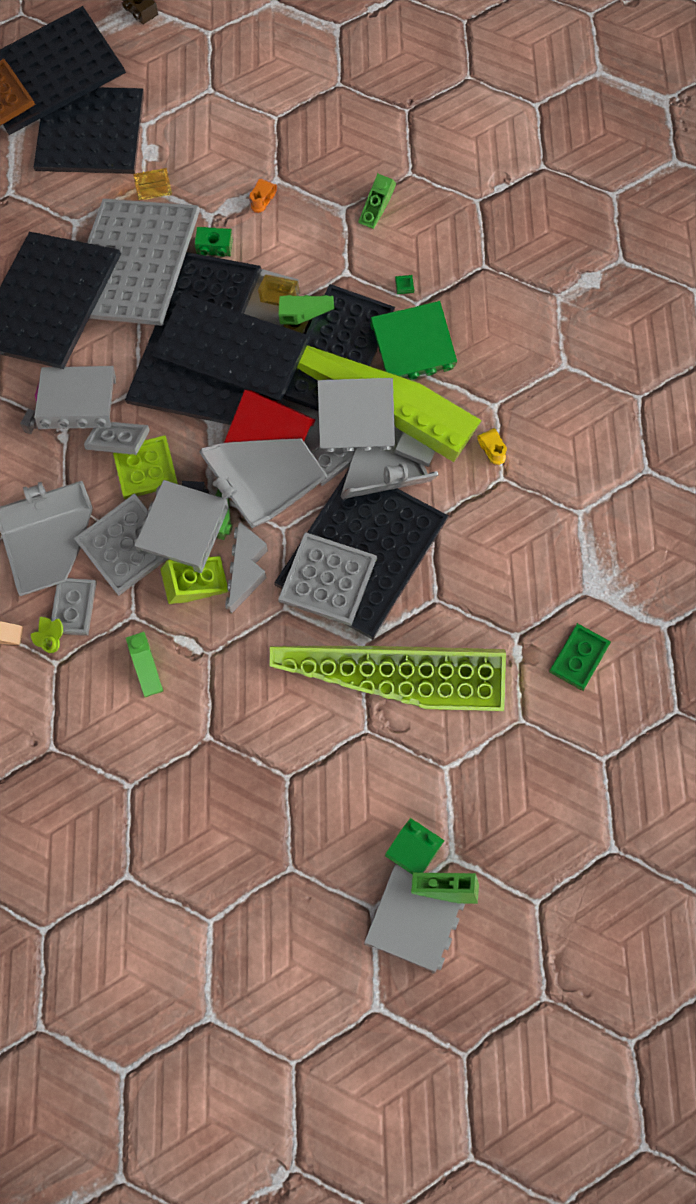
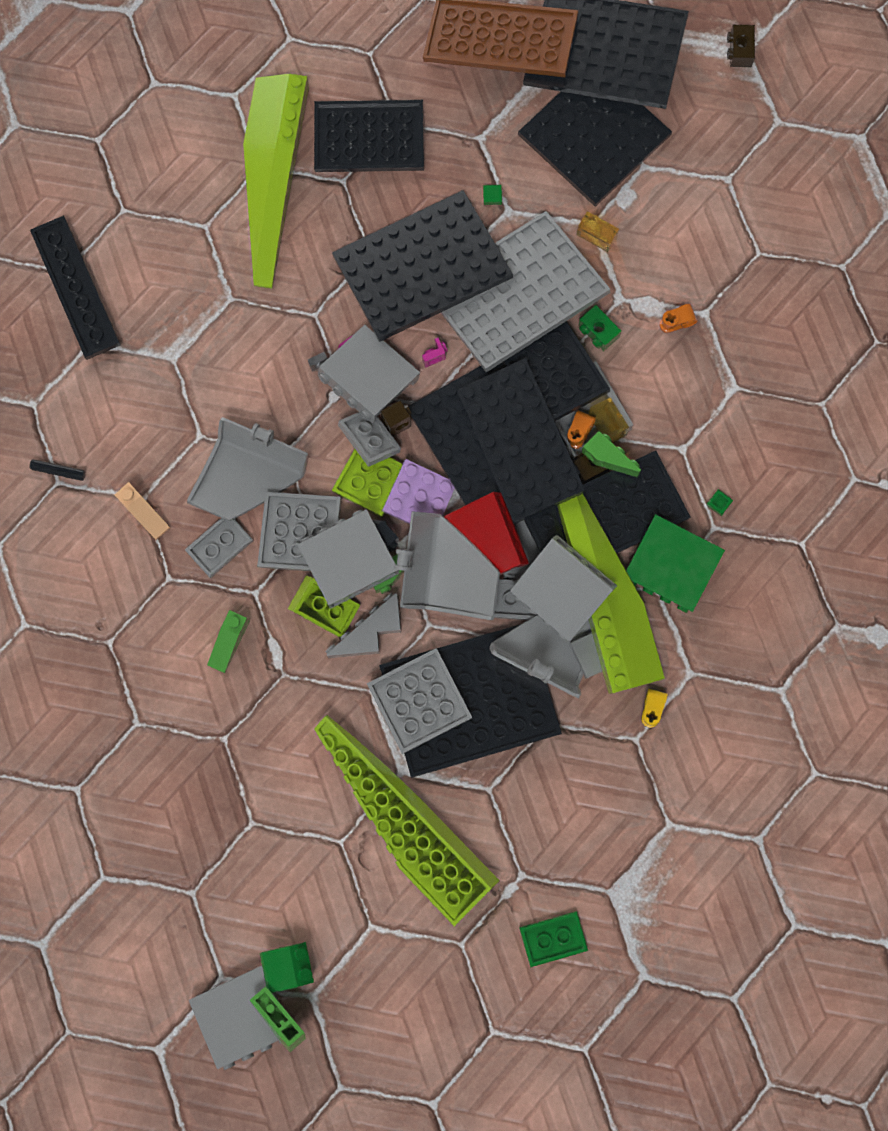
camera: 45 degrees right, 10 degrees up
lime plate [31,617,63,653] -> none
bright green slope [358,173,396,229] -> none
none -> dark brown brick [381,400,412,437]
none -> lavender plate [382,459,455,524]
none -> dark pink bracket [422,337,448,368]
none -> green tile [483,185,502,205]
none -> orange piece [567,410,596,449]

